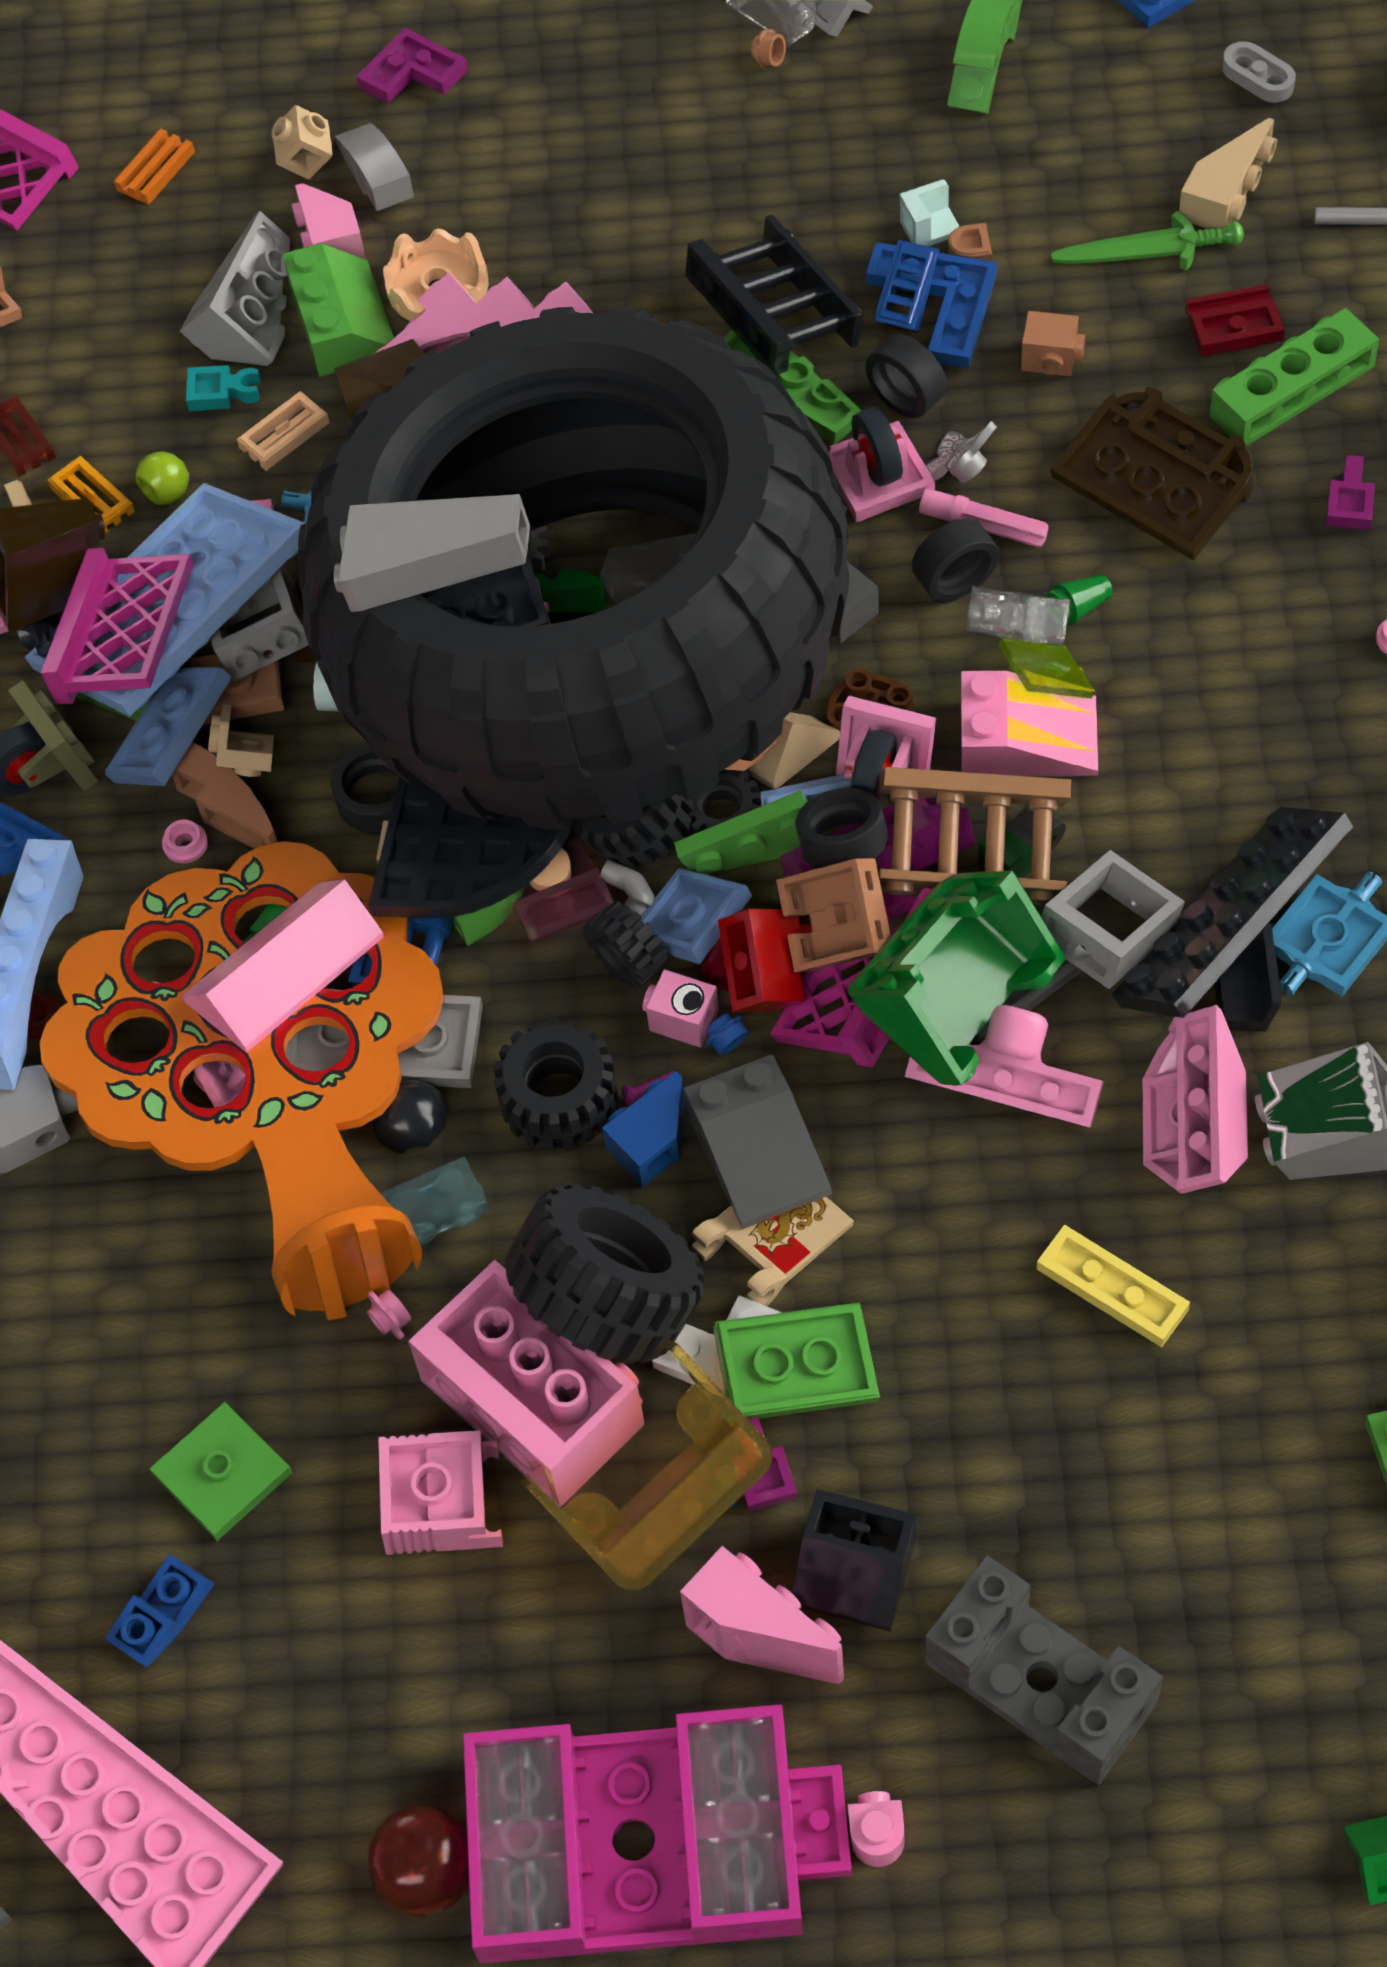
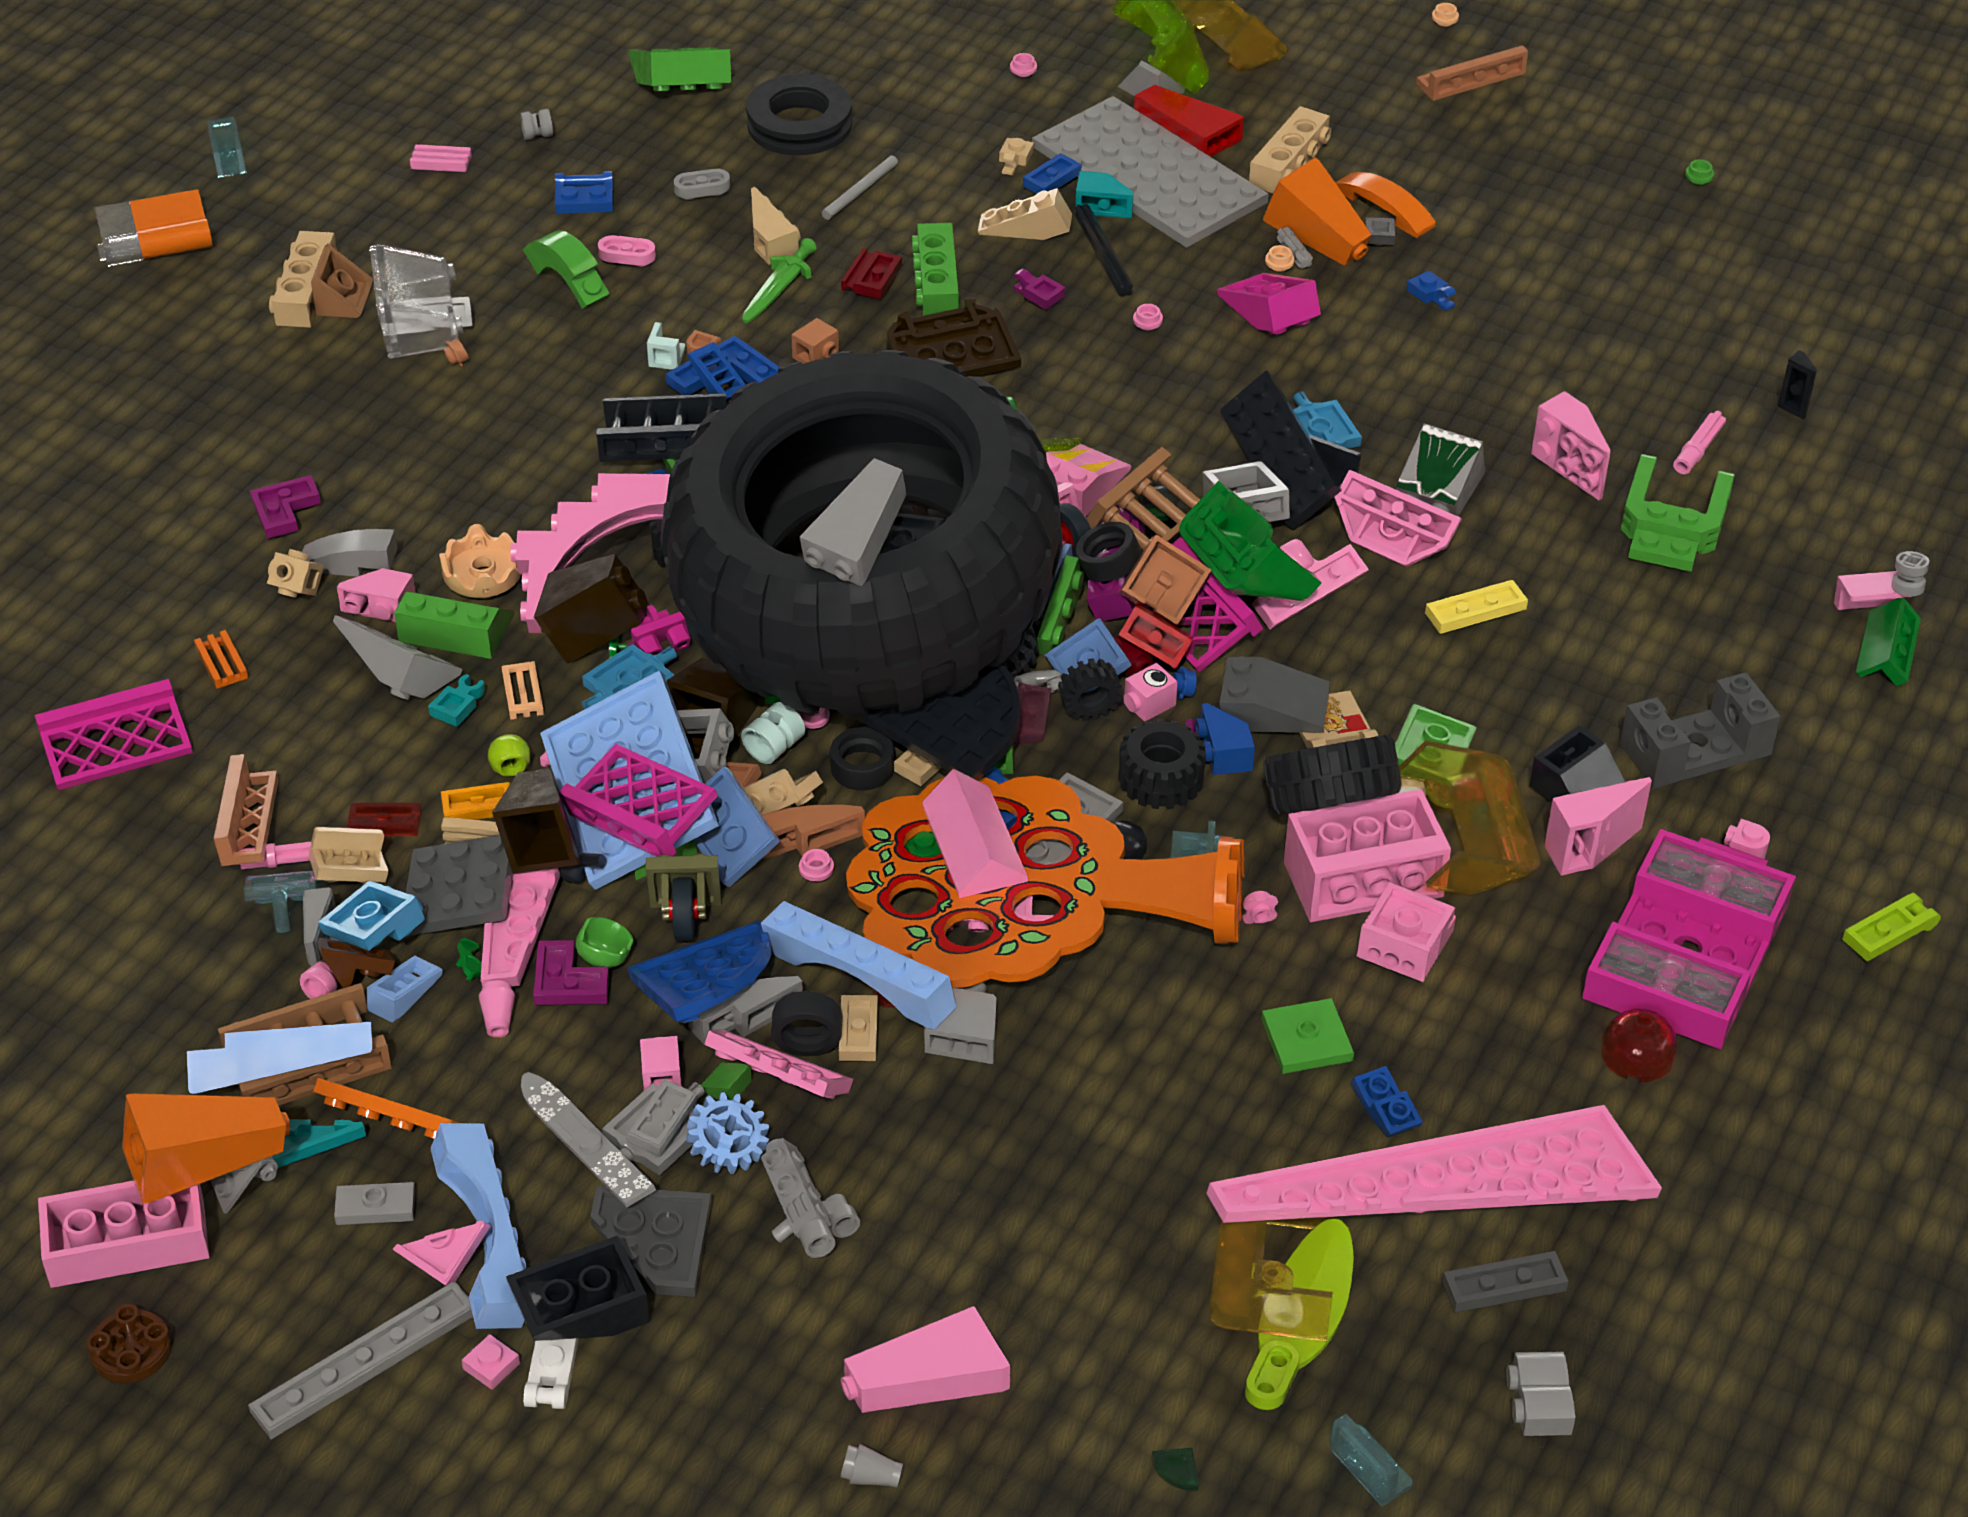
camera: 65 degrees left, 15 degrees down
none -> bright pink plate [598,235,656,267]

